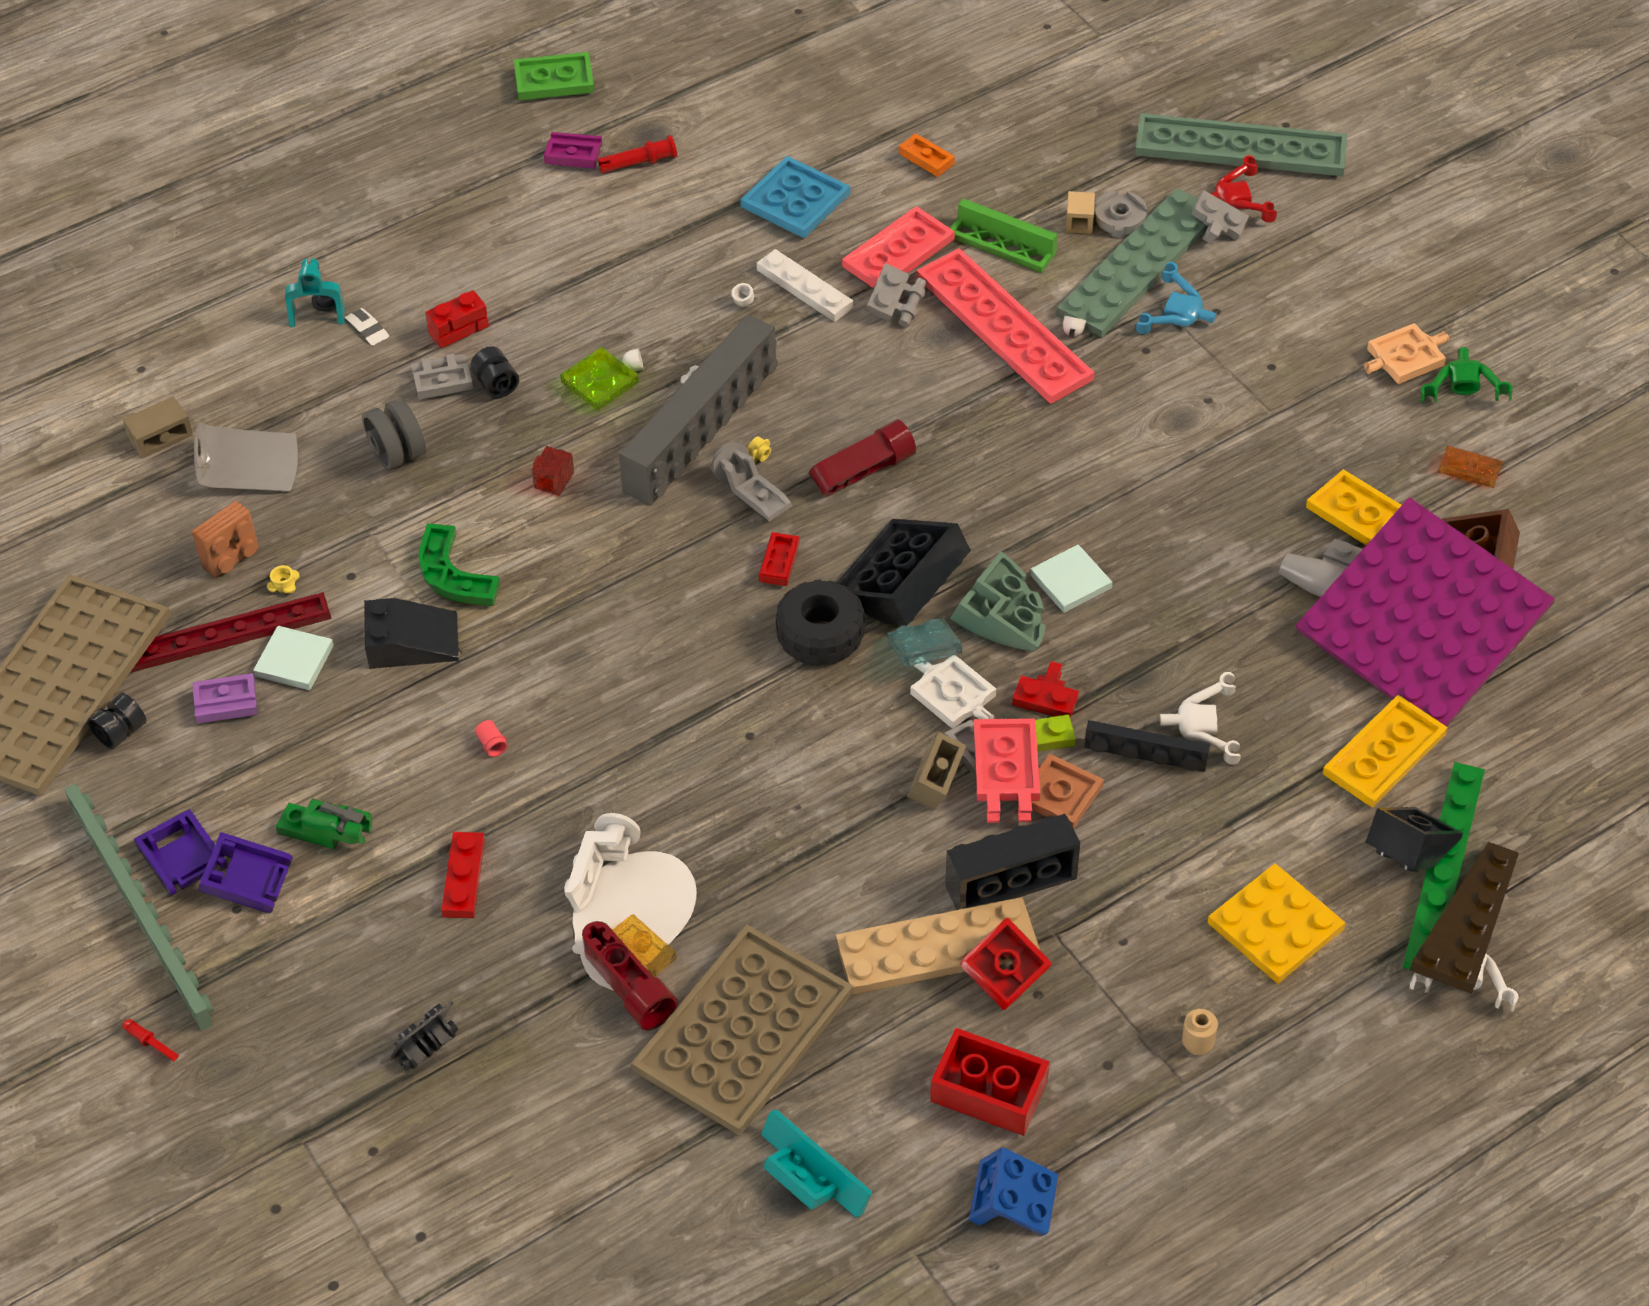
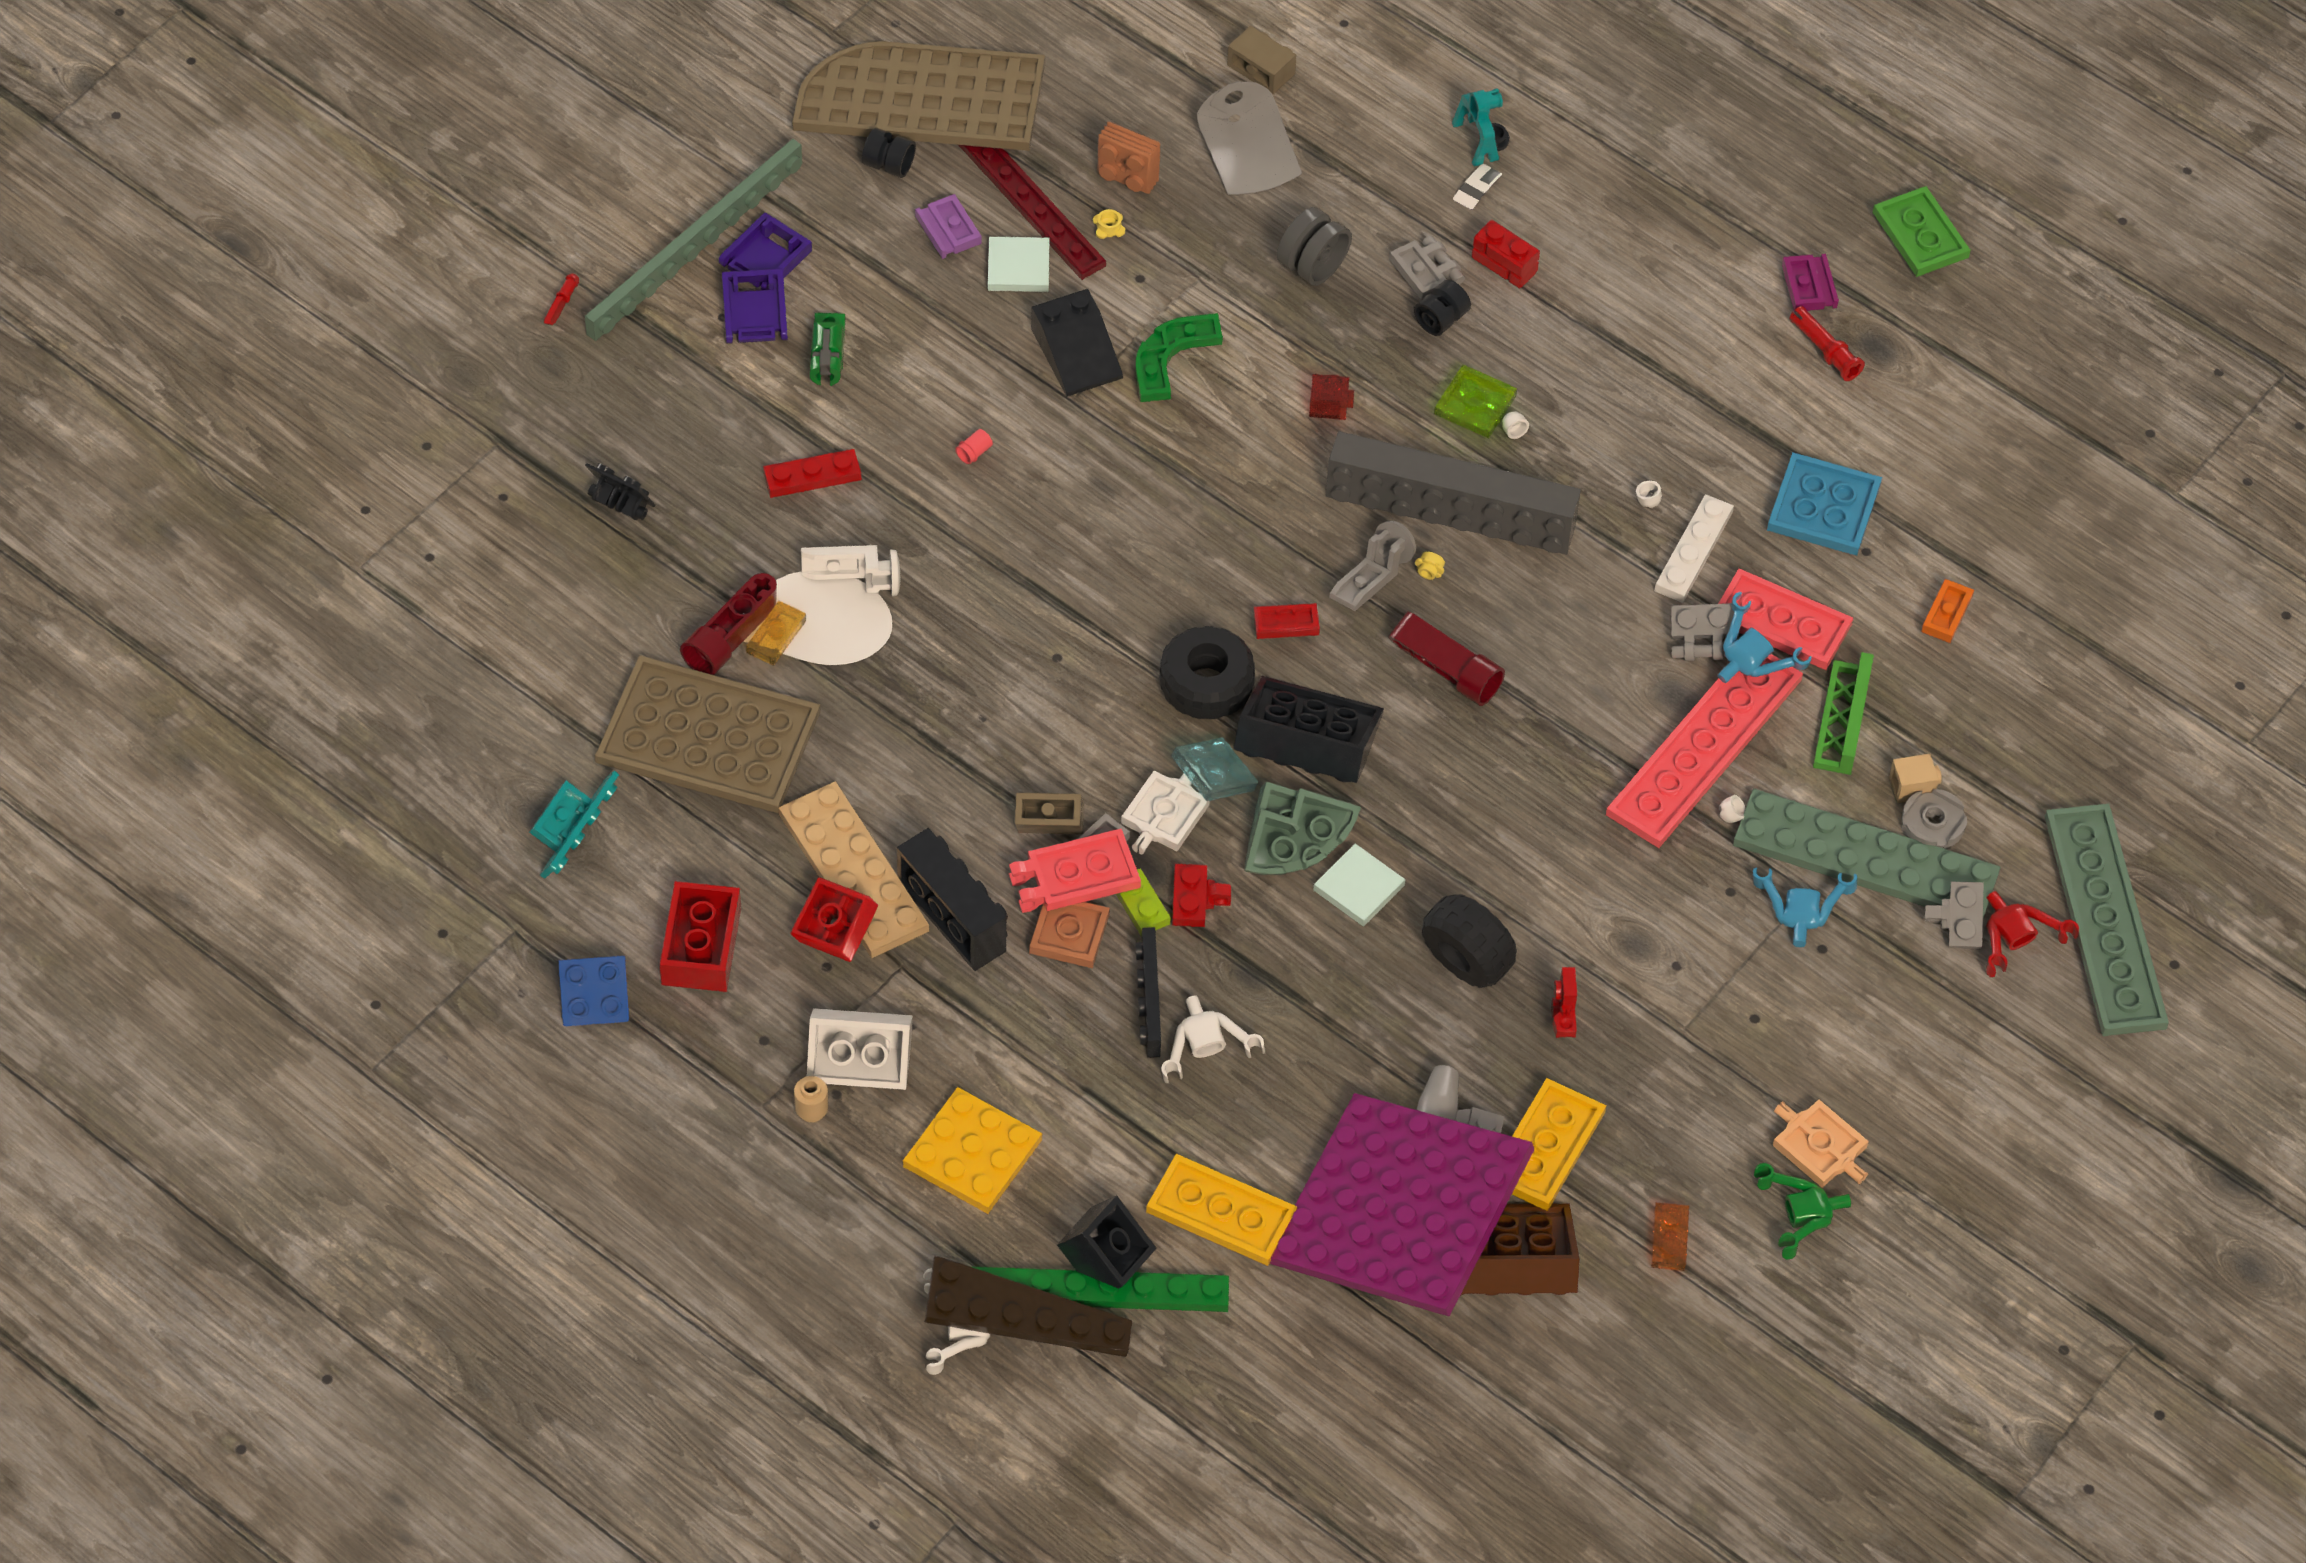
camera: 70 degrees right, 5 degrees up
none -> white slope [807,1008,913,1090]
none -> black tyre [1422,894,1517,988]
none -> red hinge [1551,967,1577,1038]
none -> dark azure piece [1717,592,1812,683]

